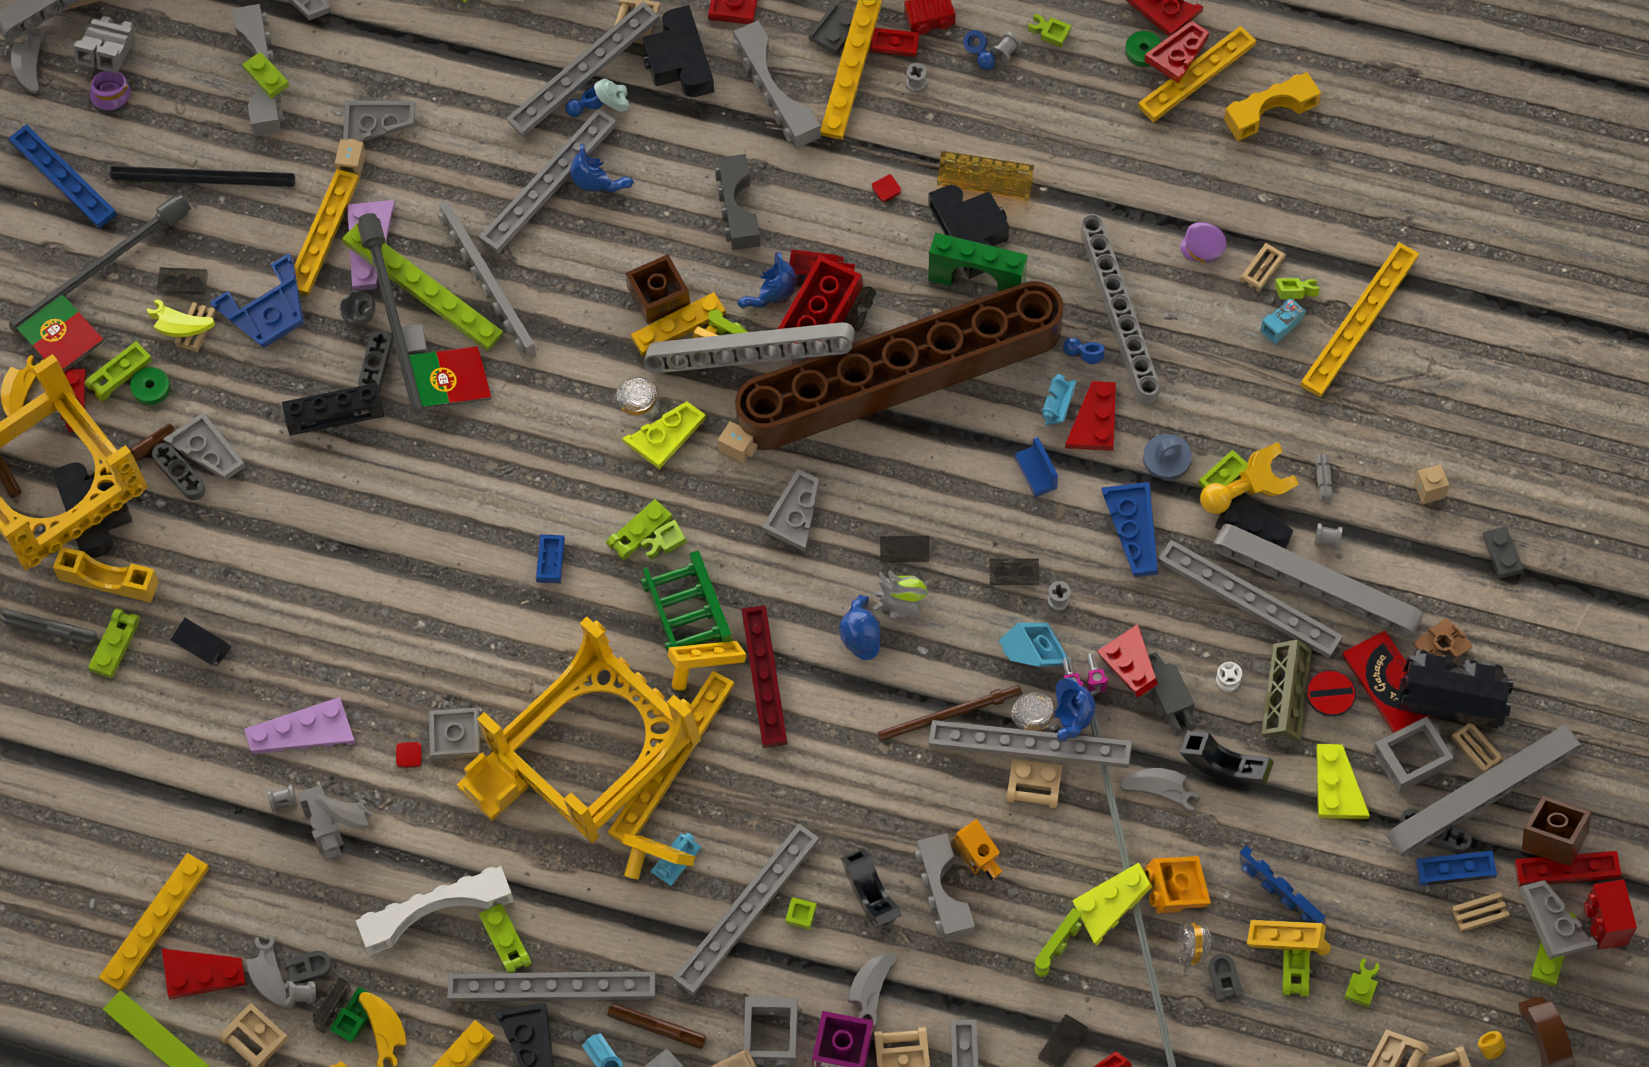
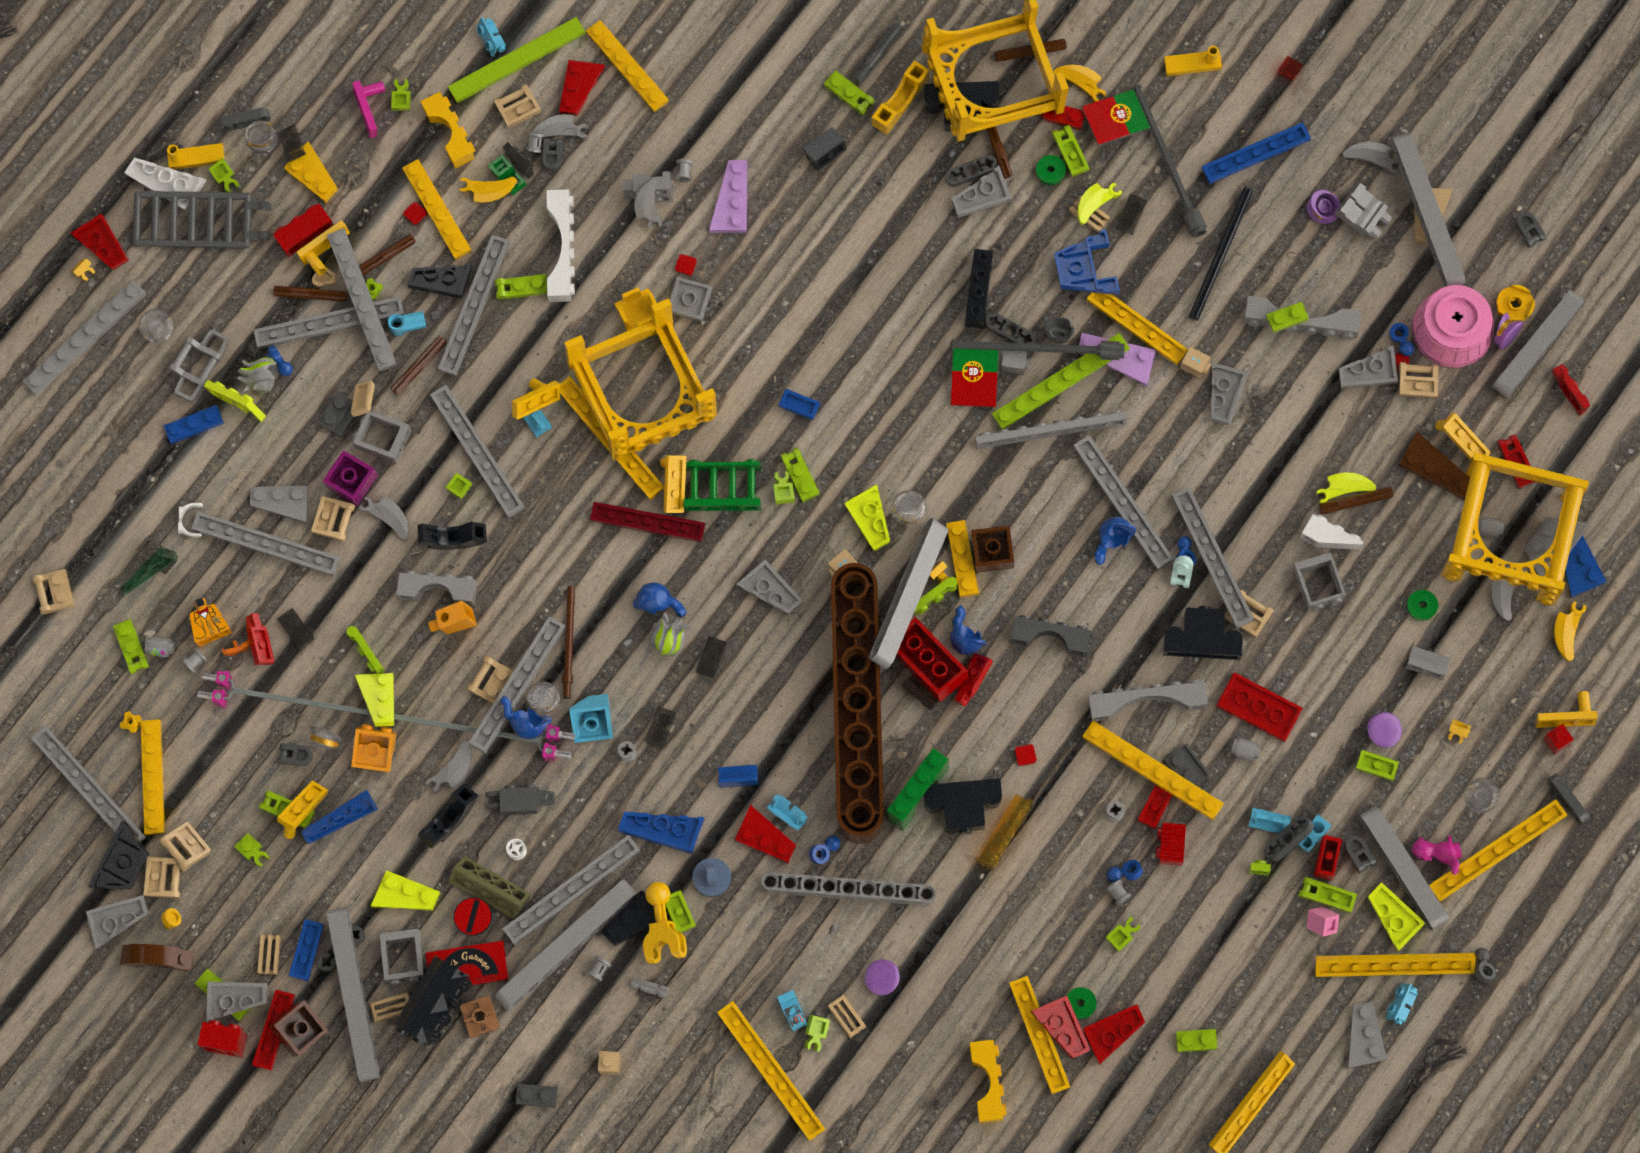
camera: 115 degrees right, 10 degrees up
wing [1097,624,1158,698] -> none

